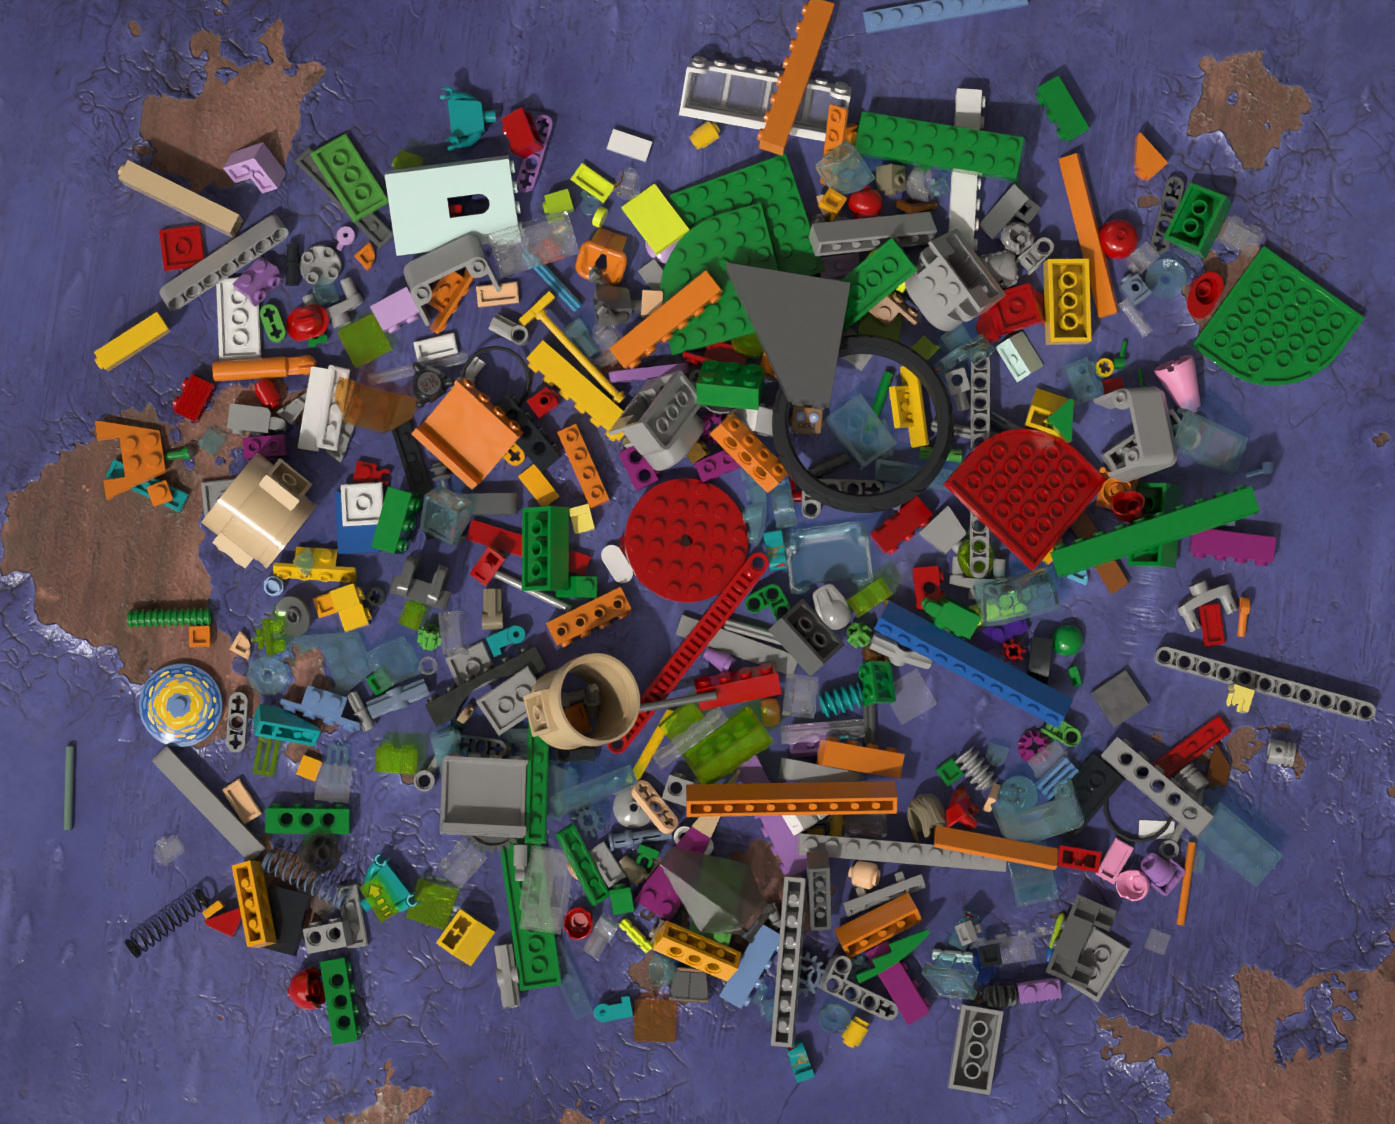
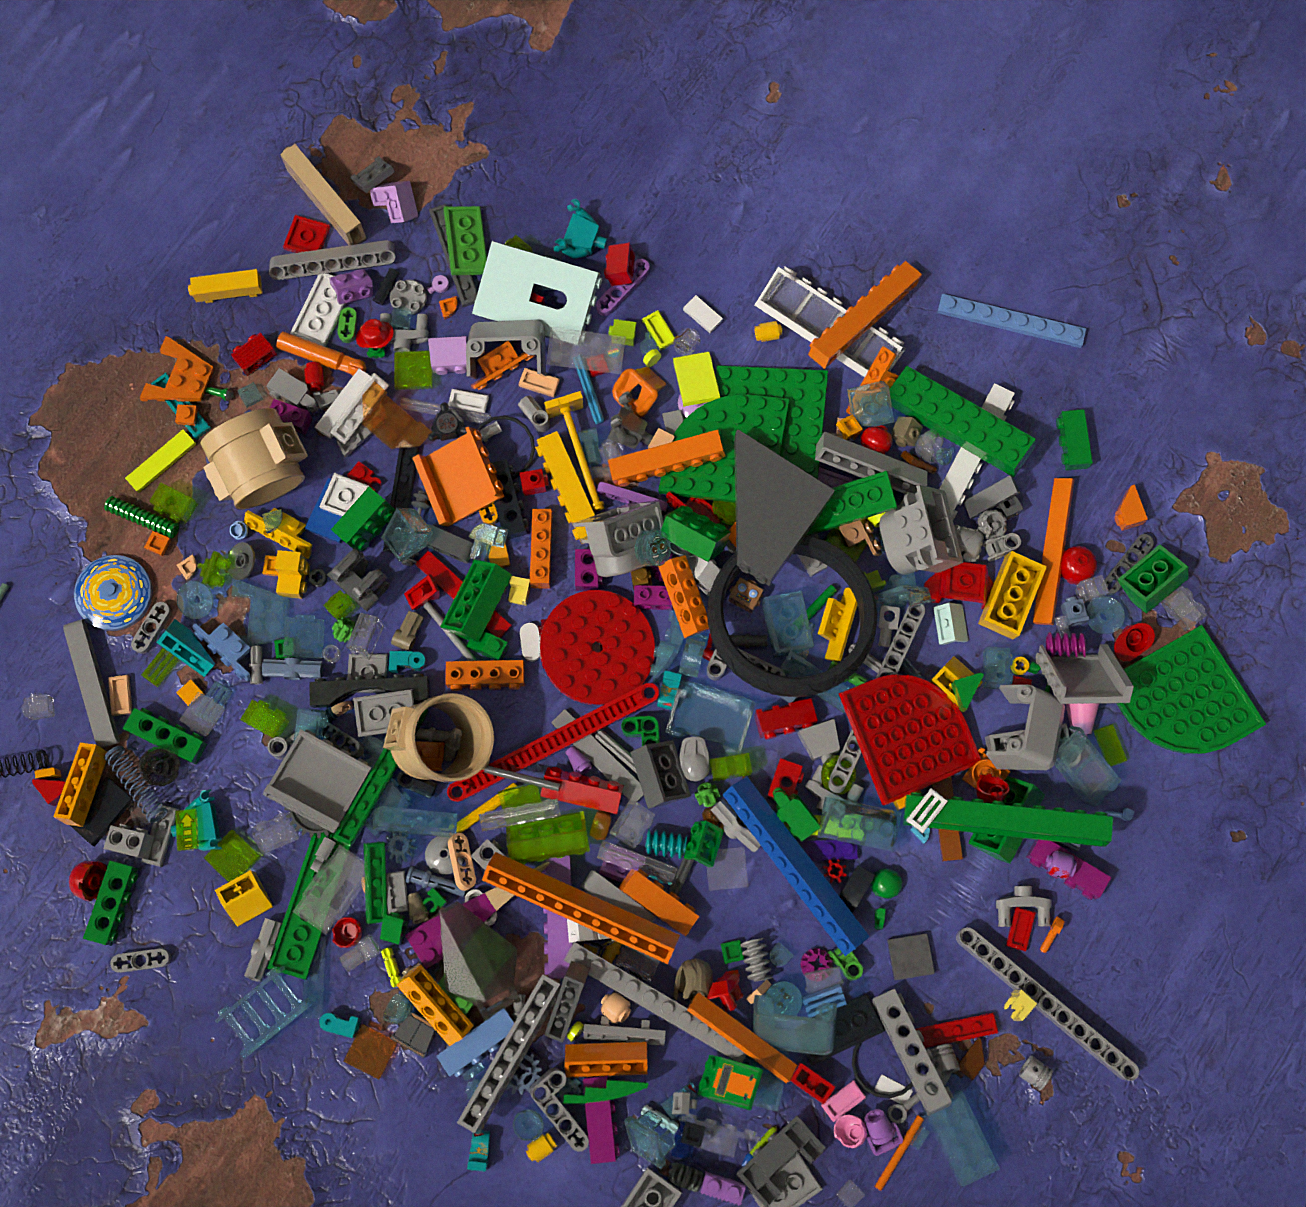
camera: 25 degrees right, 10 degrees down
none -> light grey beam [110,949,171,973]
none -> neon yellow tile [125,430,196,493]
none -> clear neon green brick [149,482,198,523]
none -> clear light blue fence [215,966,313,1059]
none -> dark grey plate [350,156,395,193]
none -> clear light blue brick [469,523,509,562]
none -> neon yellow tile [566,1021,584,1042]
none -> clear light blue head [635,530,671,566]
none -> green slope [697,1055,763,1111]
none -> white tile [906,789,947,834]
none -> light grey panel [1036,644,1134,704]
none -> magenta piece [1045,632,1086,658]
none -> medium lavender head [1045,850,1077,880]
none -> clear neon green tile [1093,724,1127,768]

